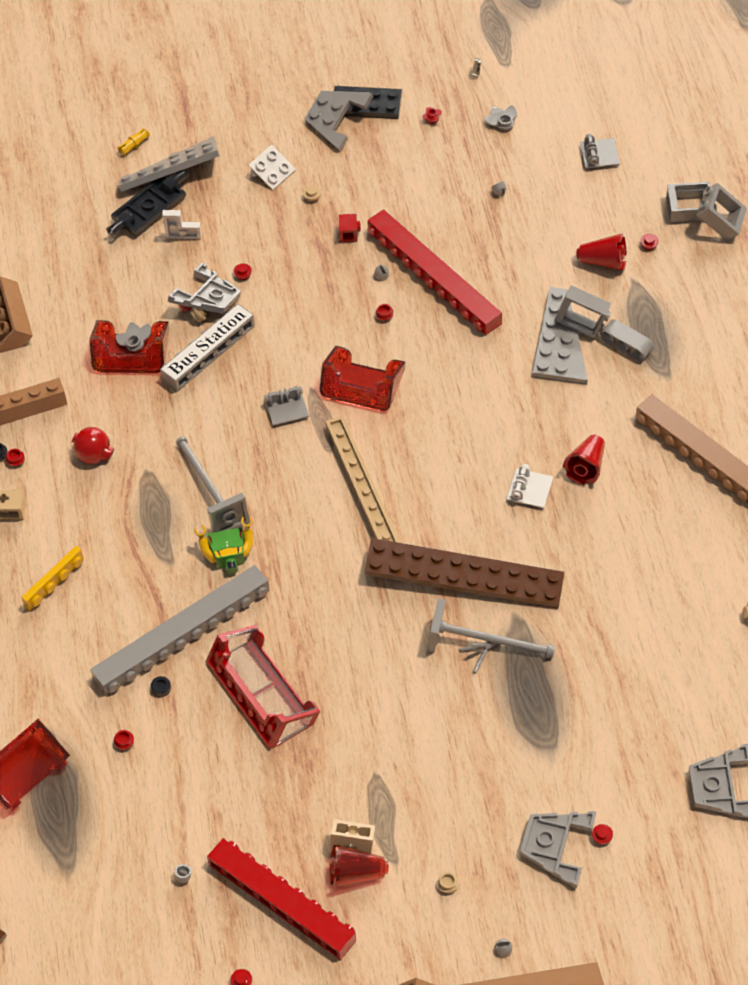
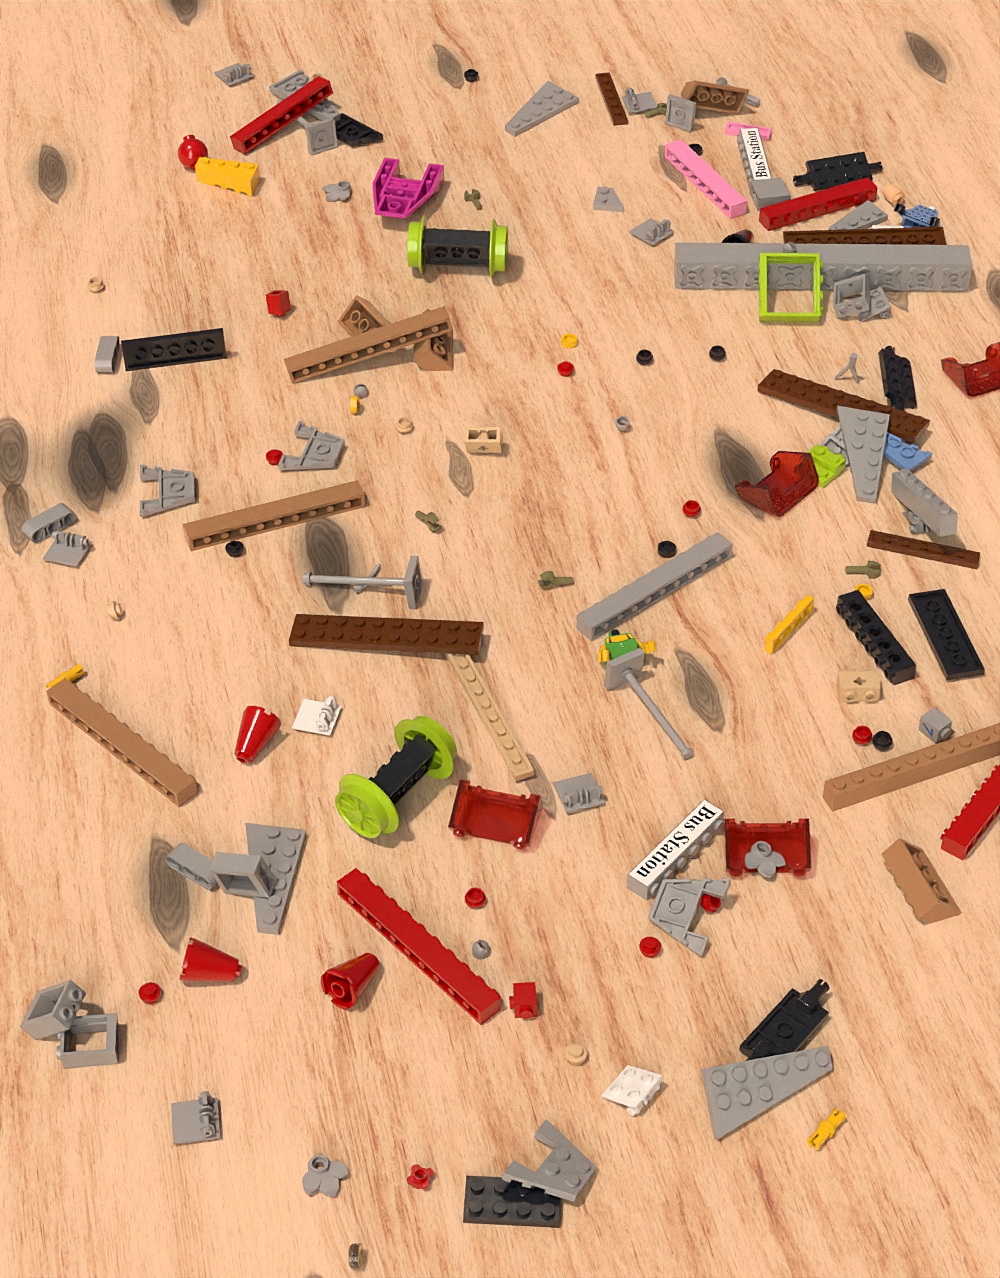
camera: 175 degrees right, 10 degrees down
red brick [71,427,115,464] -> none
white plate [162,210,202,239] -> none
windscreen [205,625,320,749] -> none
red brick [207,838,356,961] -> none
clear red cone [329,845,389,888] -> none
light grey hinge [491,181,507,196] -> none
none -> medium nougat brick [183,480,365,551]
none -> black plate [225,541,244,557]
none -> red cone [321,953,380,1009]
none -> lime brick [335,716,457,838]
none -> yellow tile [350,396,360,413]
none -> olive bar [415,511,441,532]
none -> olive bar [538,571,573,590]

